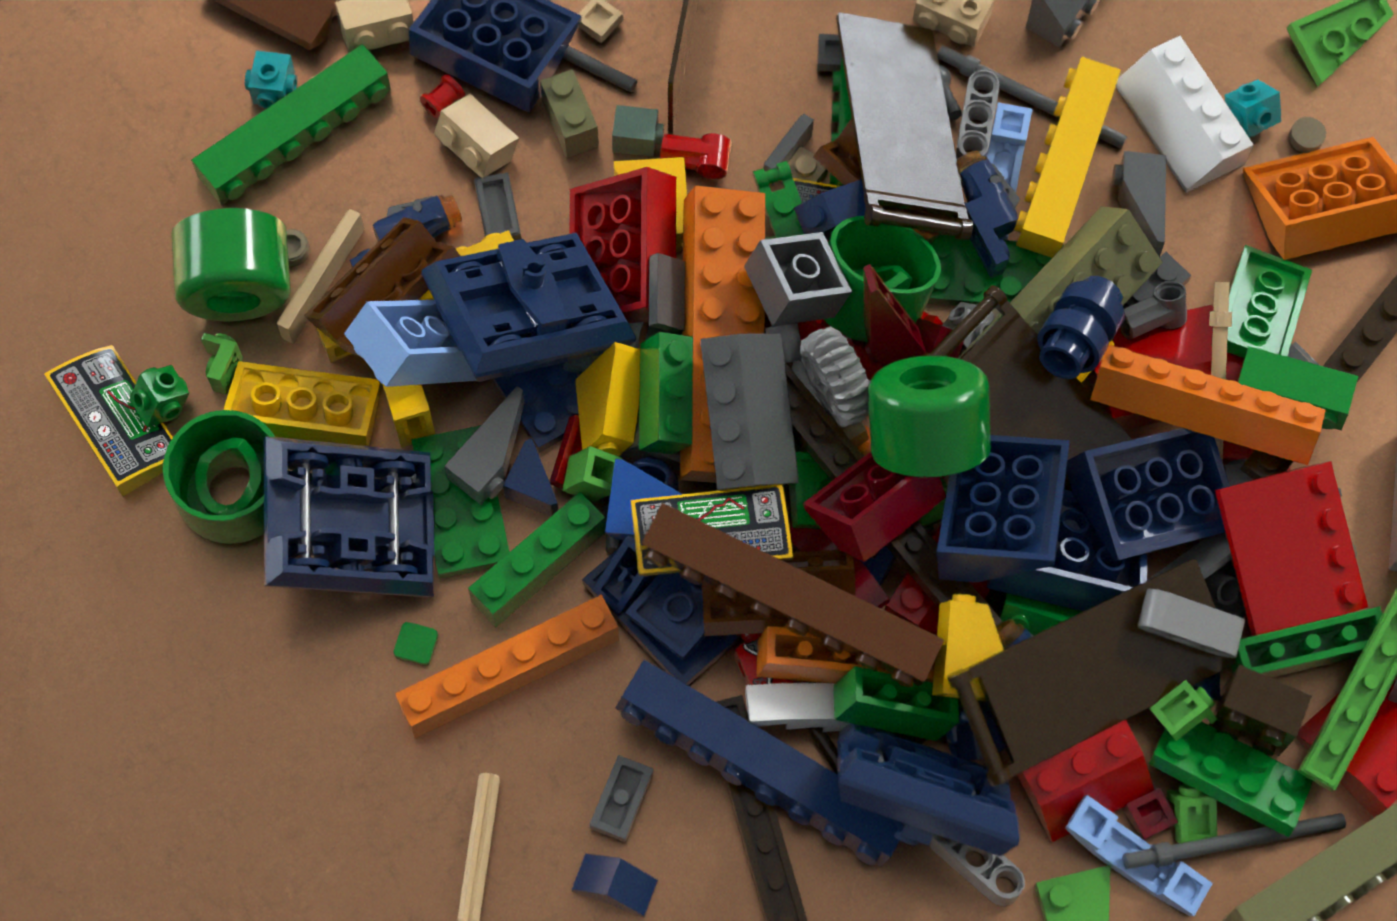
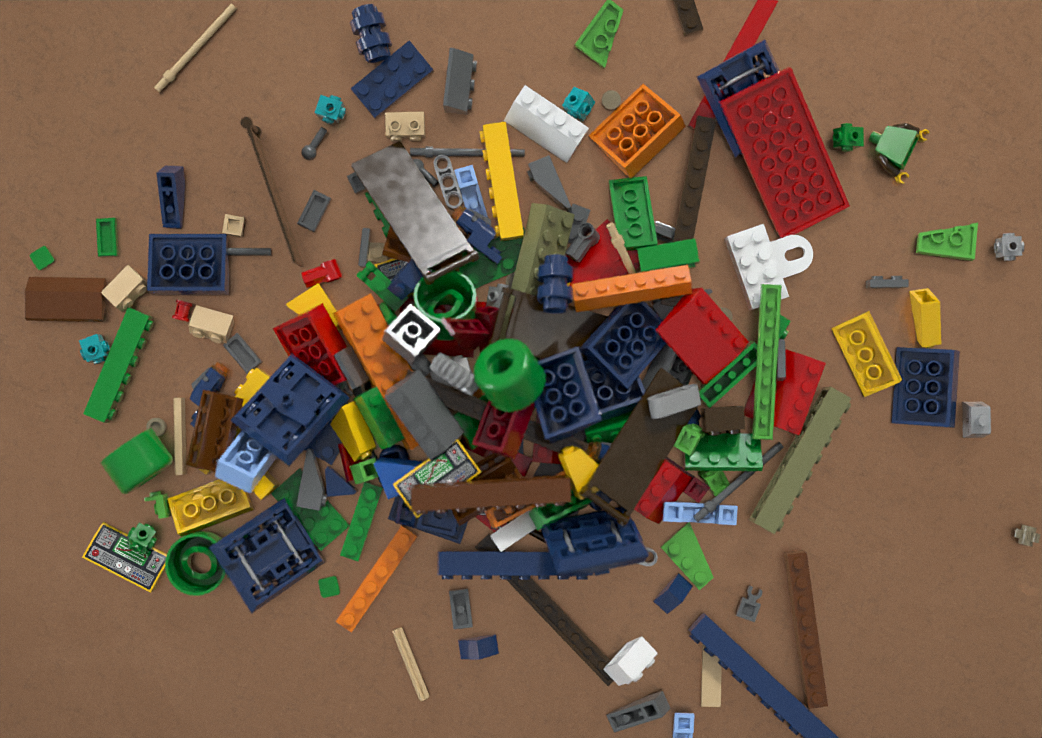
camera: 30 degrees left, 20 degrees up
olive brick [540,69,599,158] -> none
sand green brick [612,105,664,157] -> none
none -> dark grey tile [297,190,331,233]

